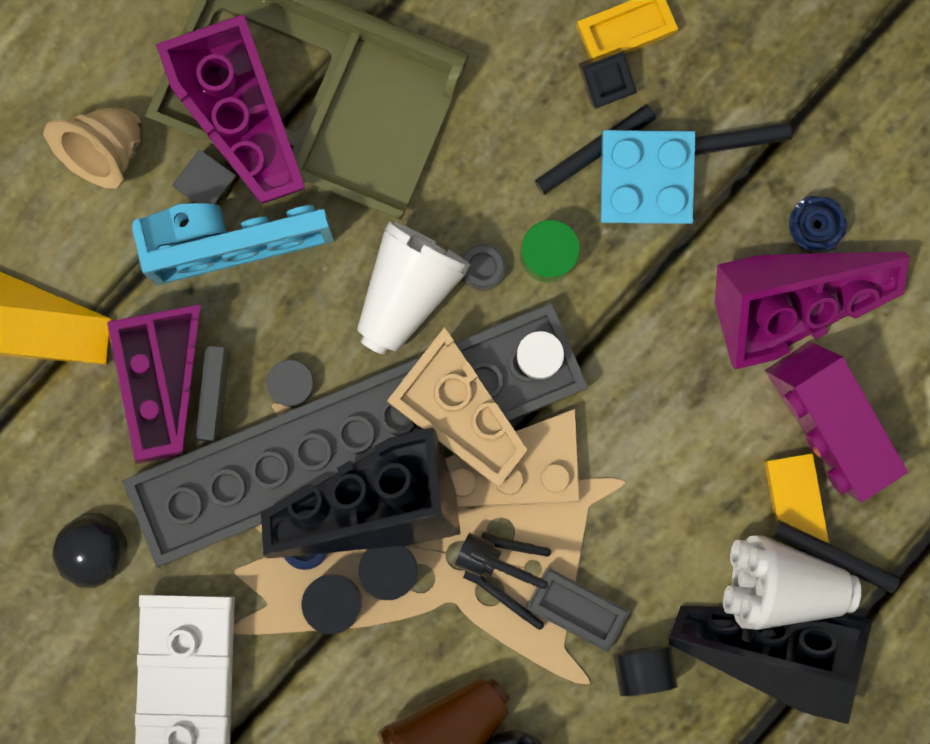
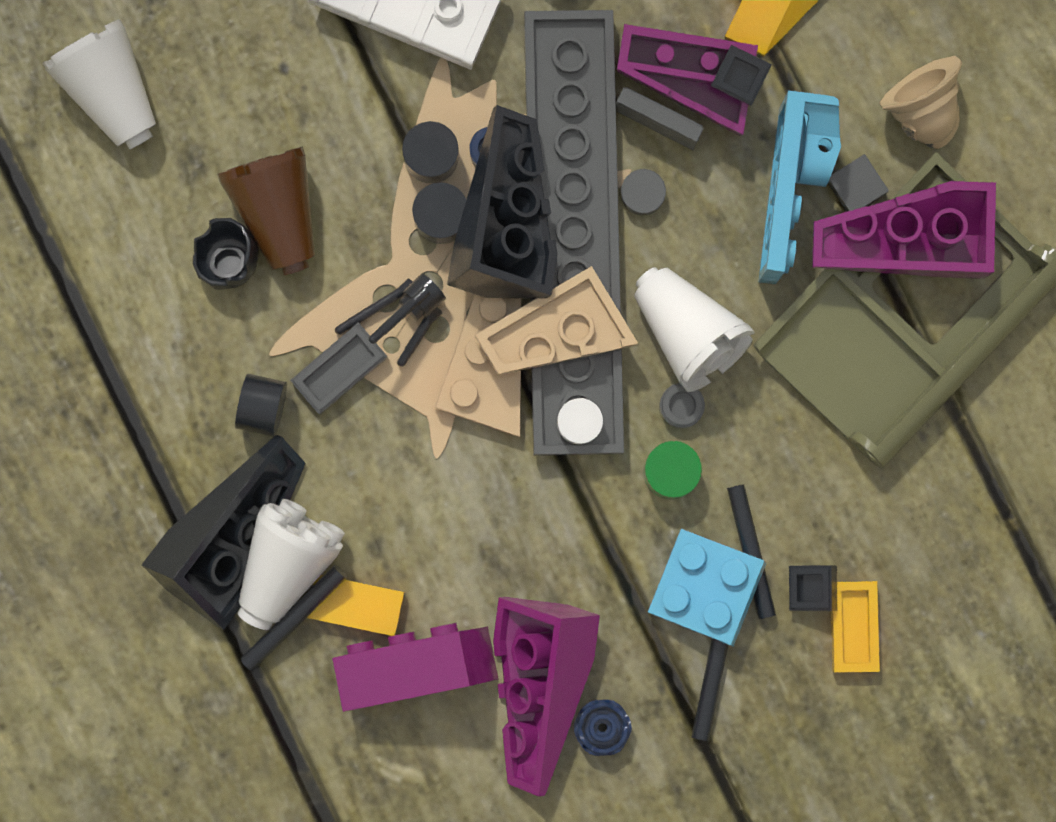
camera: 110 degrees right, 0 degrees up
none -> black tile [711,45,772,106]

